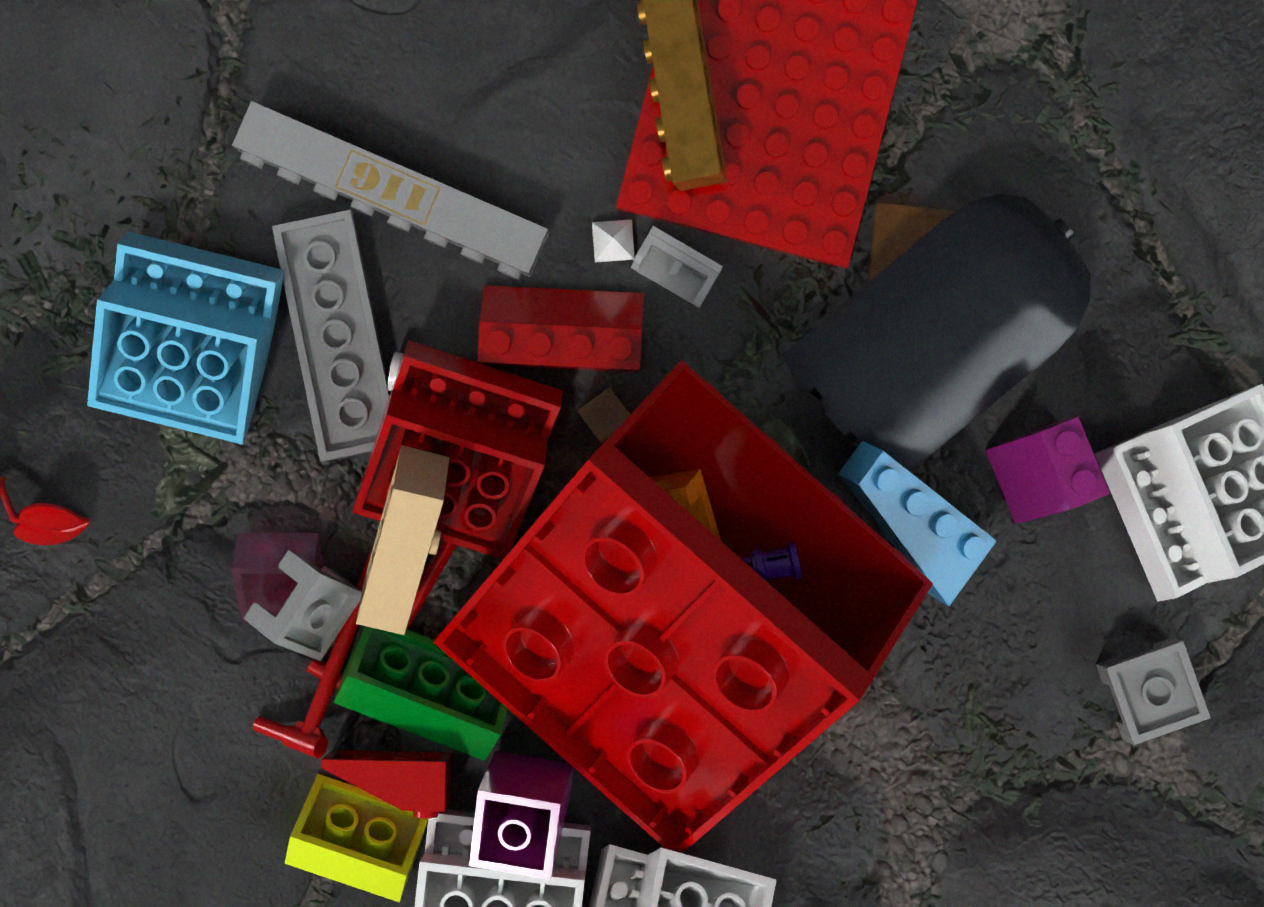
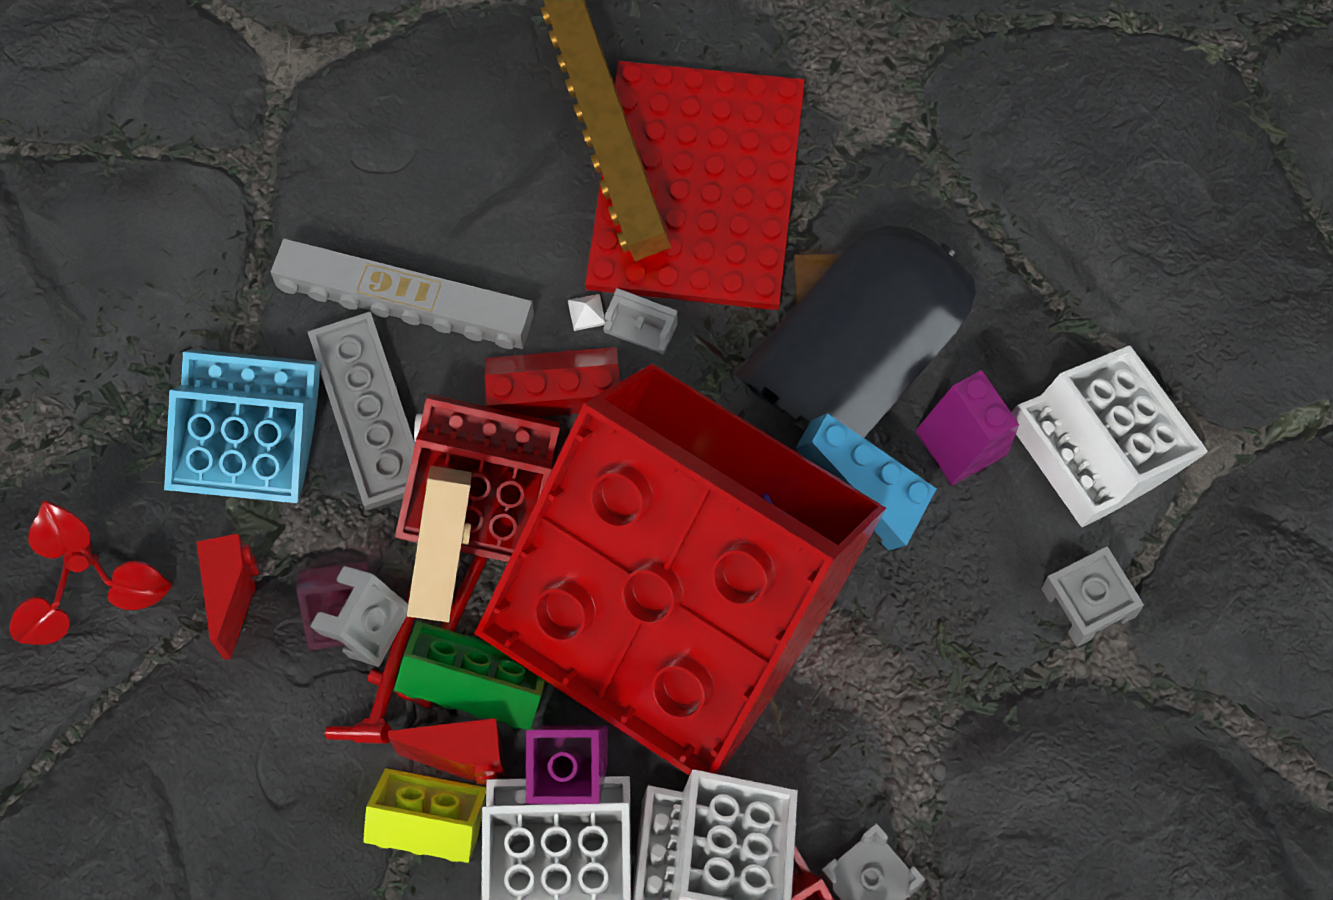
camera: 10 degrees left, 20 degrees down
none -> red slope [197,534,259,660]

